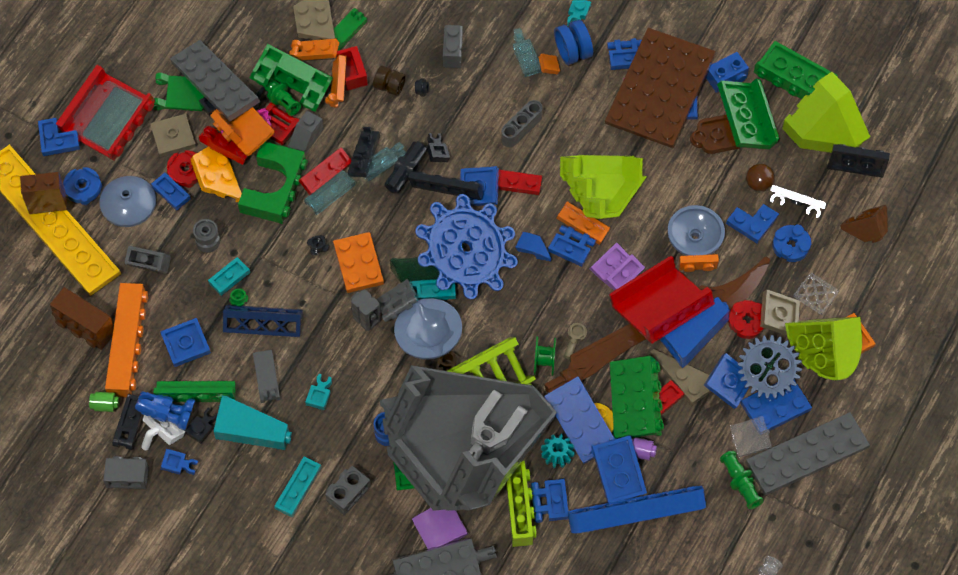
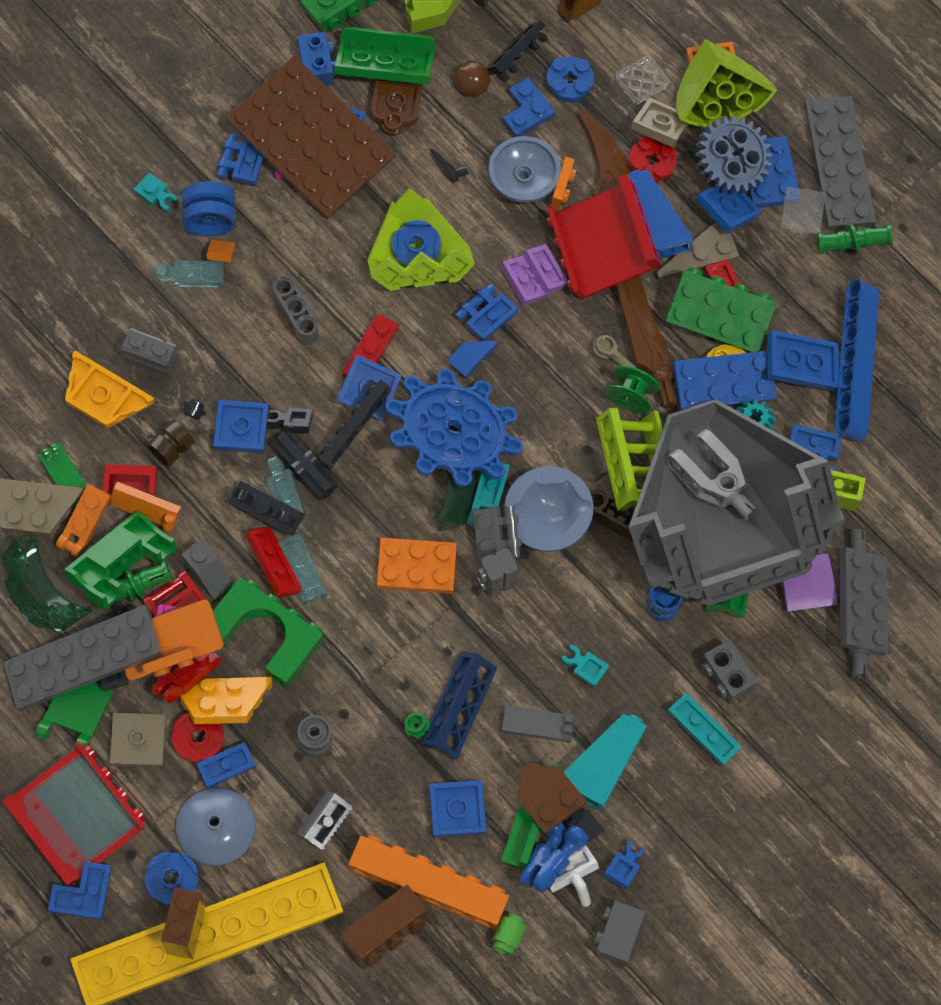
camera: 75 degrees left, 5 degrees up
black plate [112,394,143,450] -> none
teal plate [208,257,250,296] -> none
black plate [307,235,329,255] -> none
orange hinge [556,201,610,245] -> none
medium lavender brick [631,437,657,461] -> none
none -> clear green windscreen [2,535,93,632]
none -> light orange wing [65,351,155,429]
none -> blue plate [213,400,269,453]
none -> blue plate [392,220,442,267]
none -> black bar [430,148,468,182]
none -> reddish brown plate [517,763,587,835]

